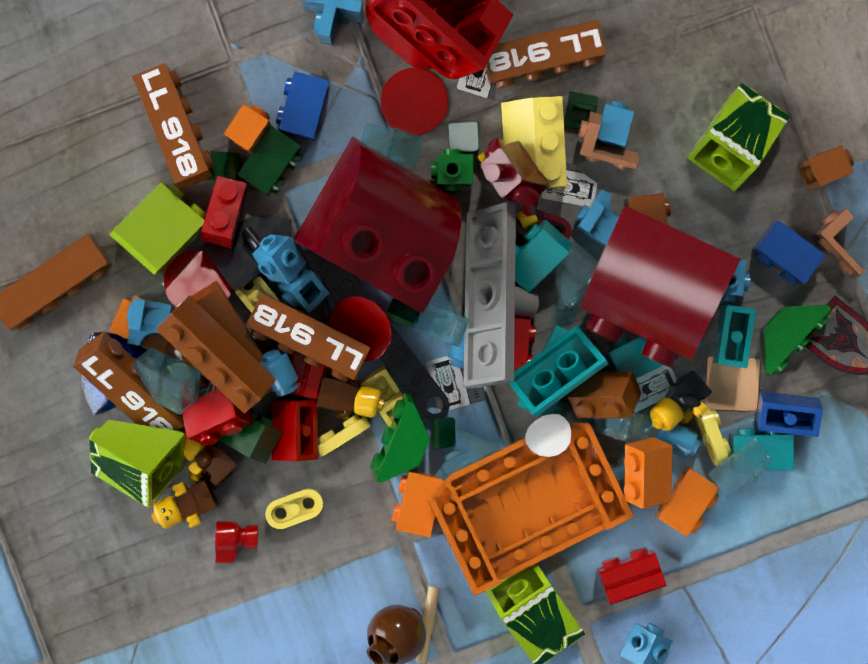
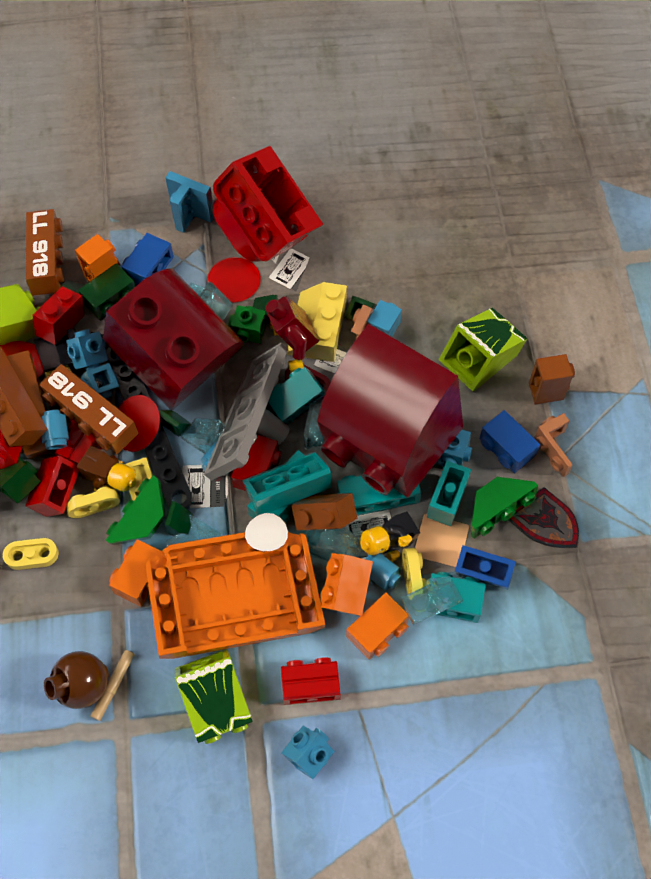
camera: 15 degrees right, 25 degrees down
dark orange brick [485,20,607,89] -> none

